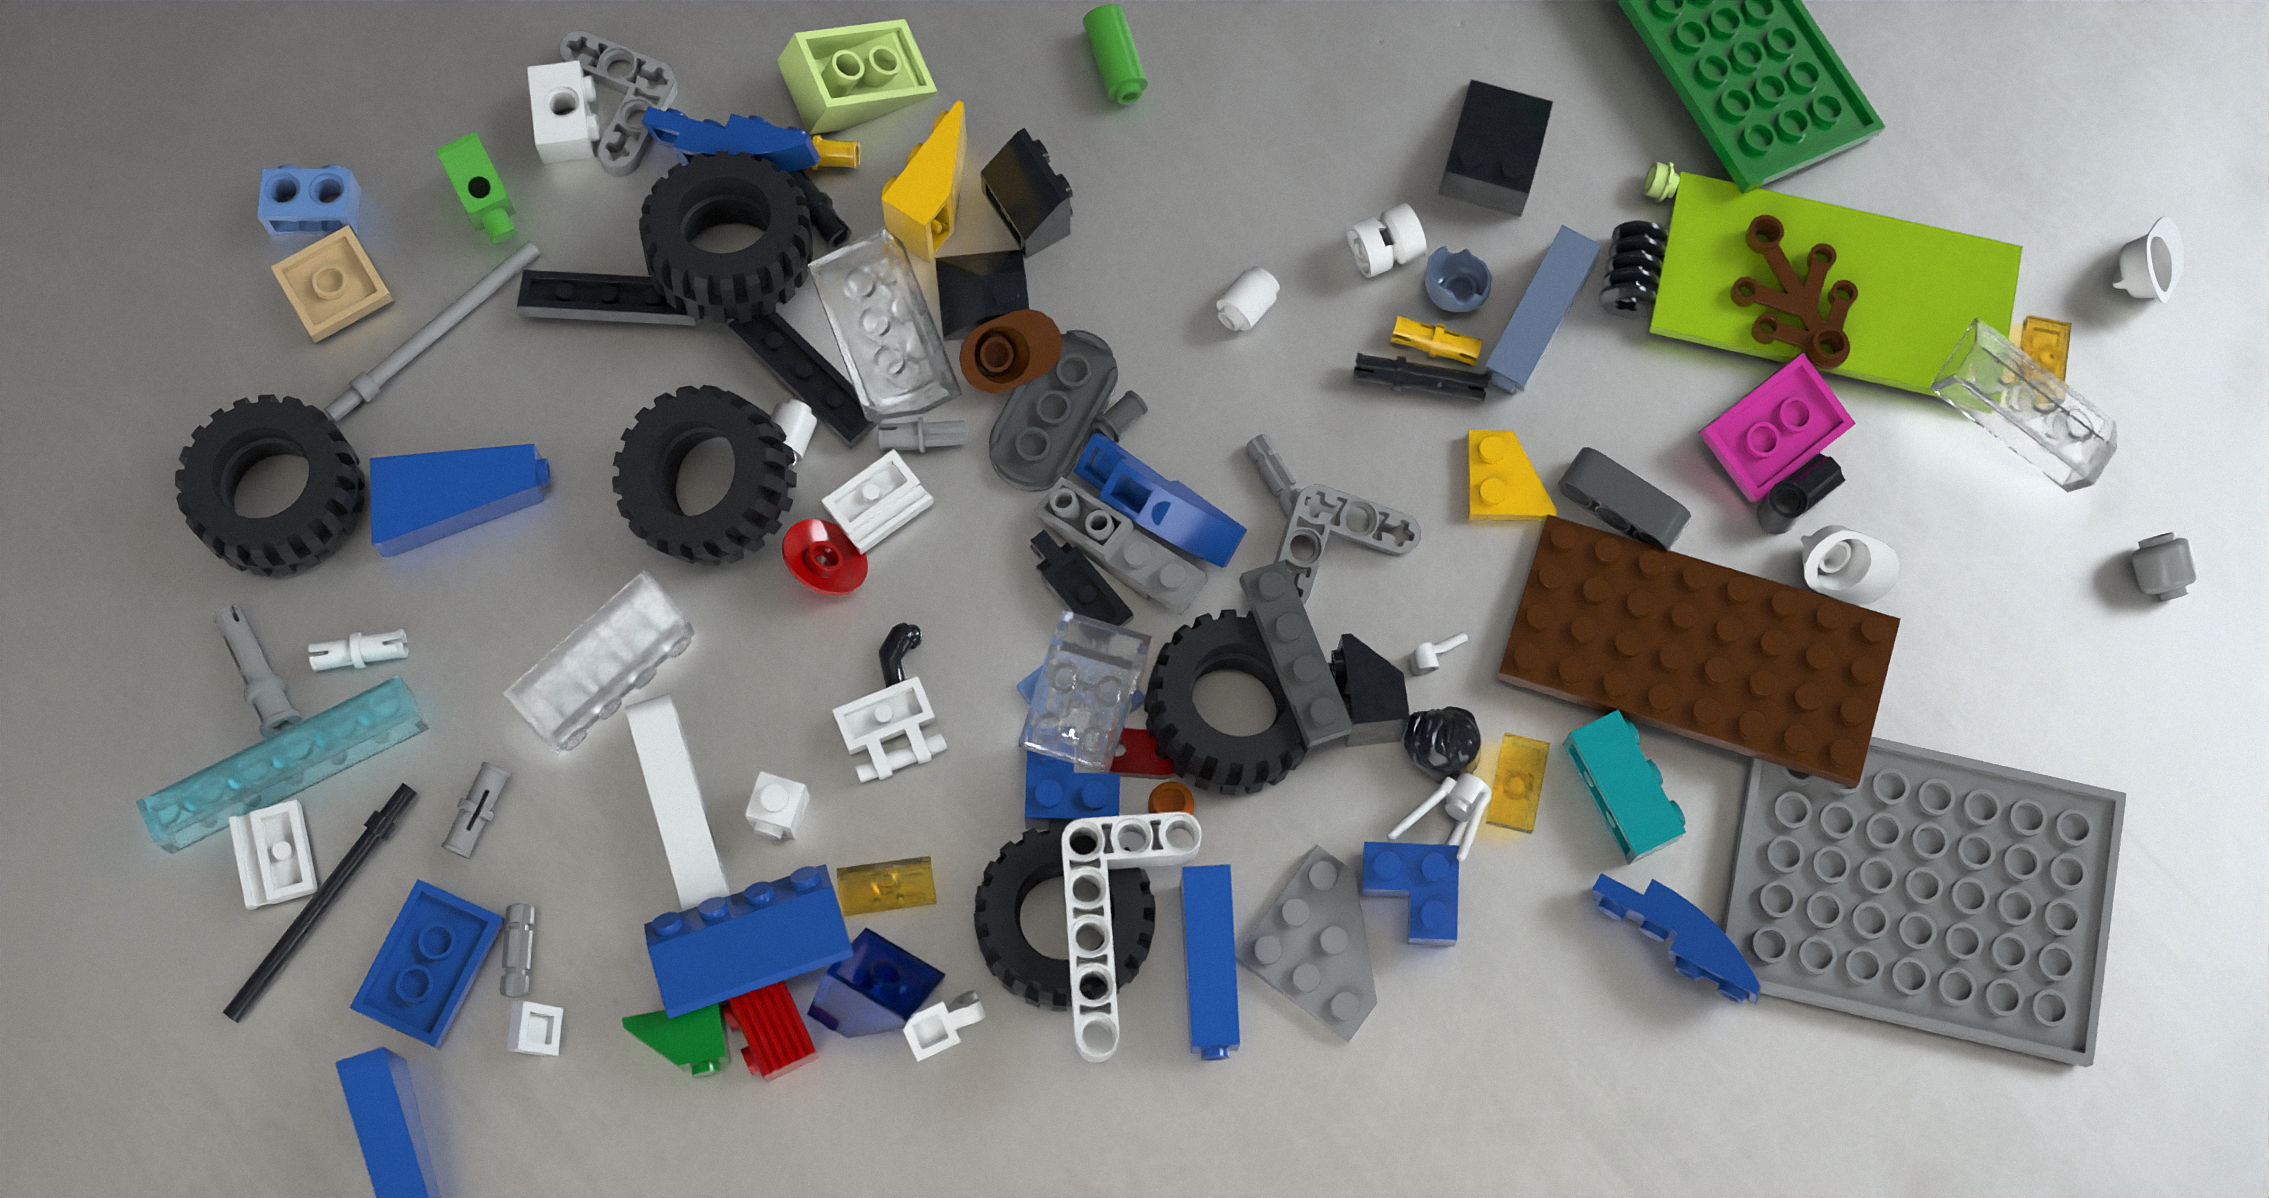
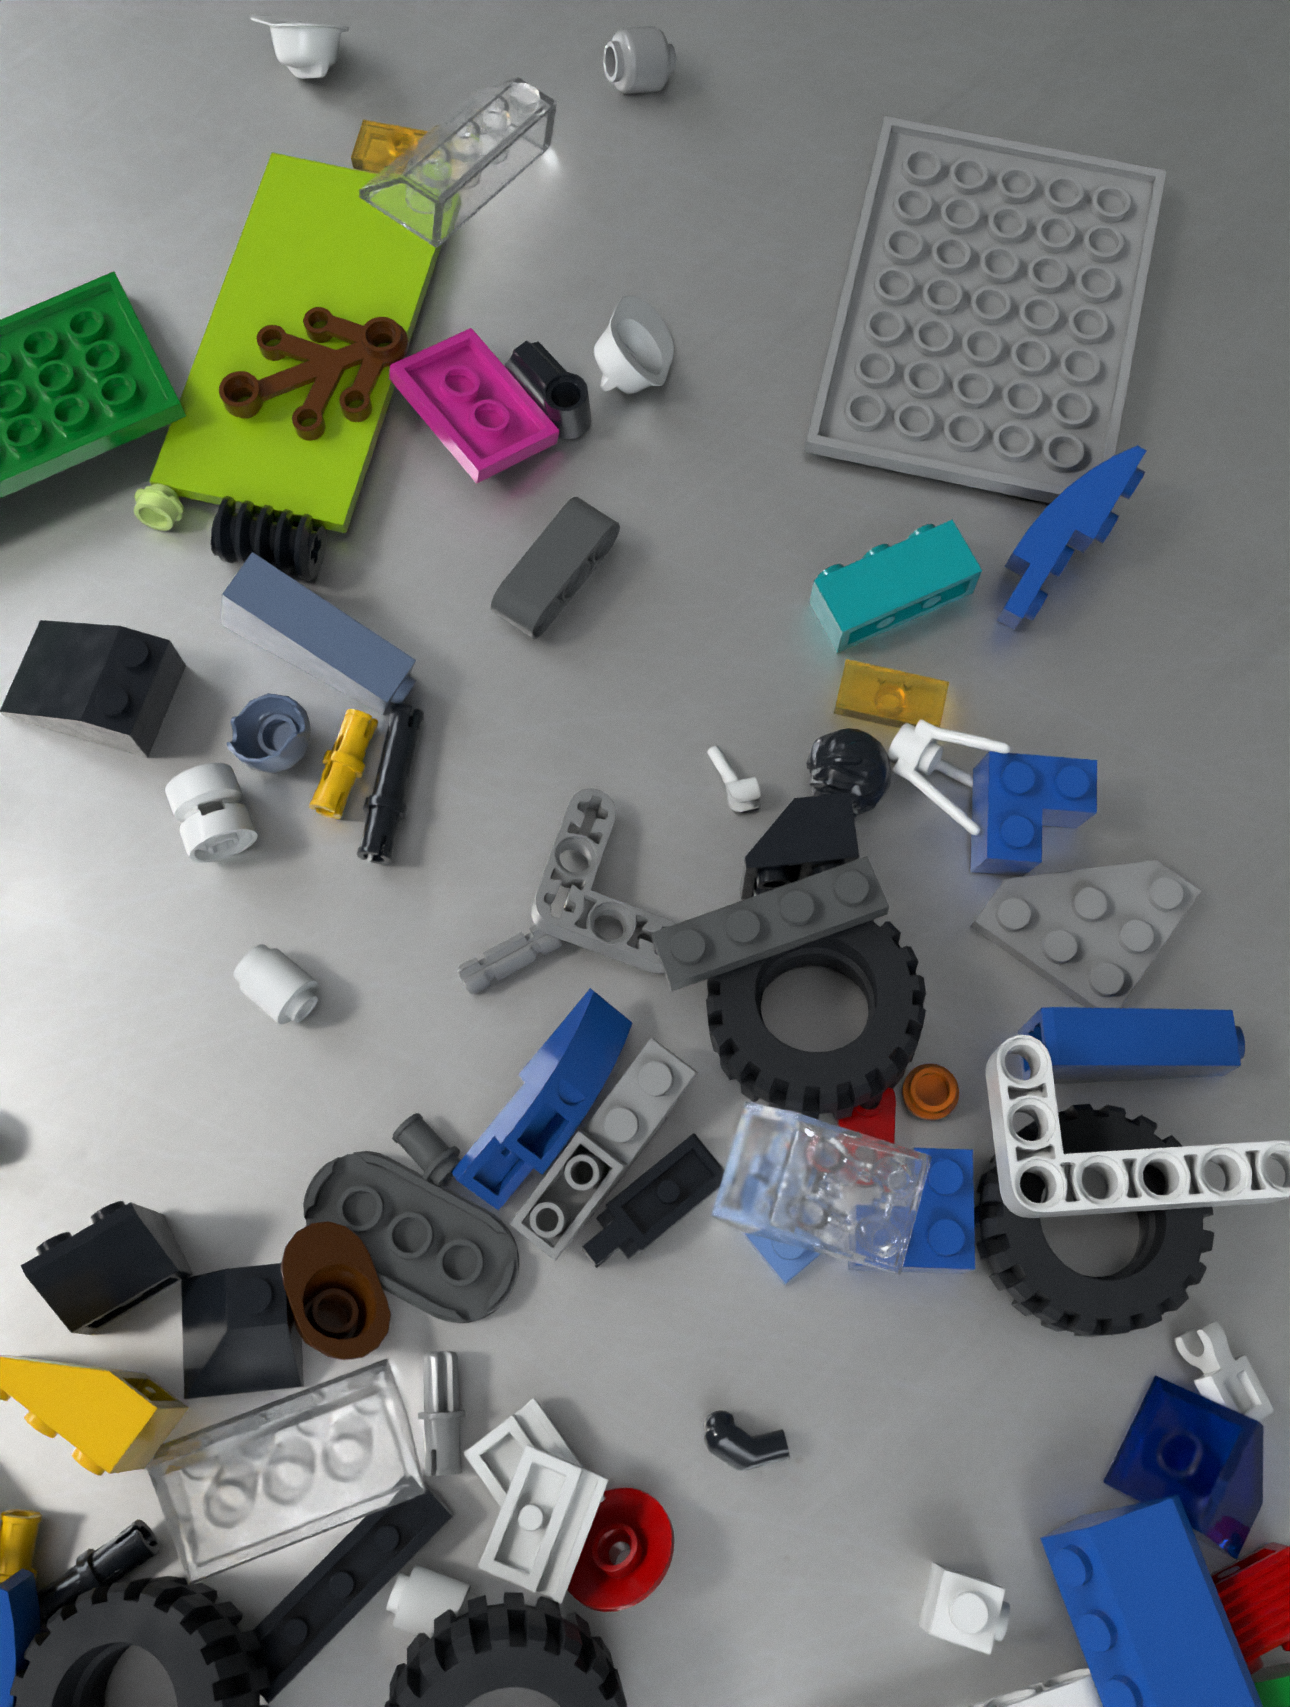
camera: 85 degrees left, 0 degrees up
white plate [832,676,947,784] -> none
clear yellow plate [837,856,937,916] -> none
yellow wing [1467,430,1556,521] -> none
reddish brown plate [1497,514,1901,788] -> none
none -> white plate [478,1445,609,1604]

